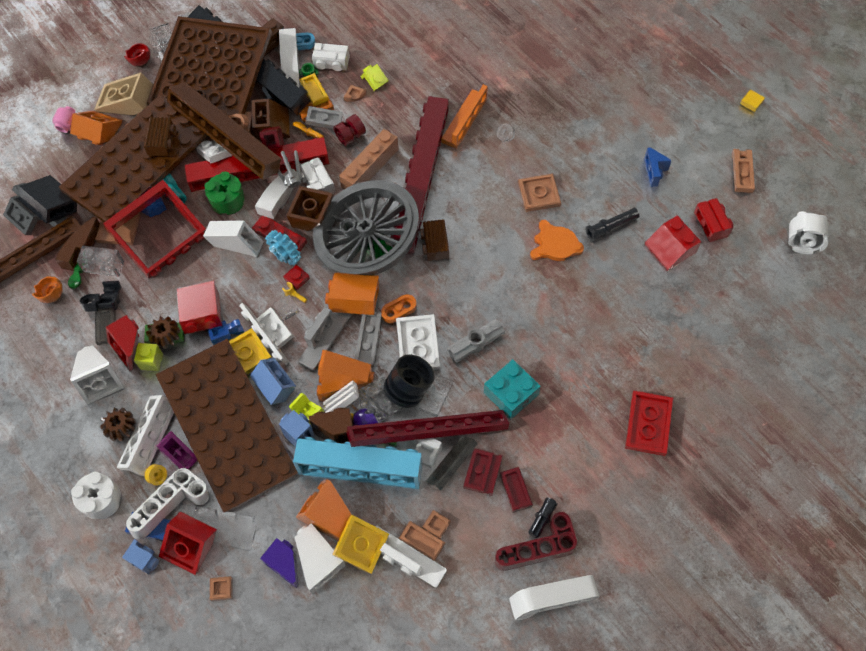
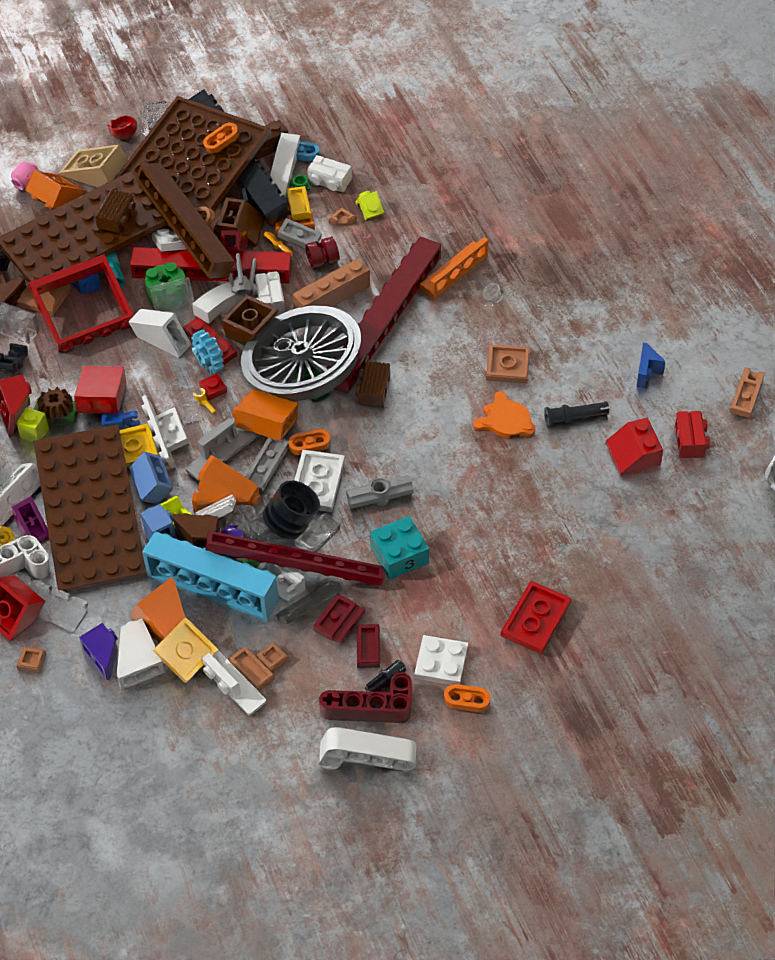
camera: 15 degrees right, 10 degrees down
none -> clear plate [149,277,197,322]
none -> orange plate [203,123,239,153]
none -> white plate [414,635,468,685]
none -> orange plate [444,684,491,712]

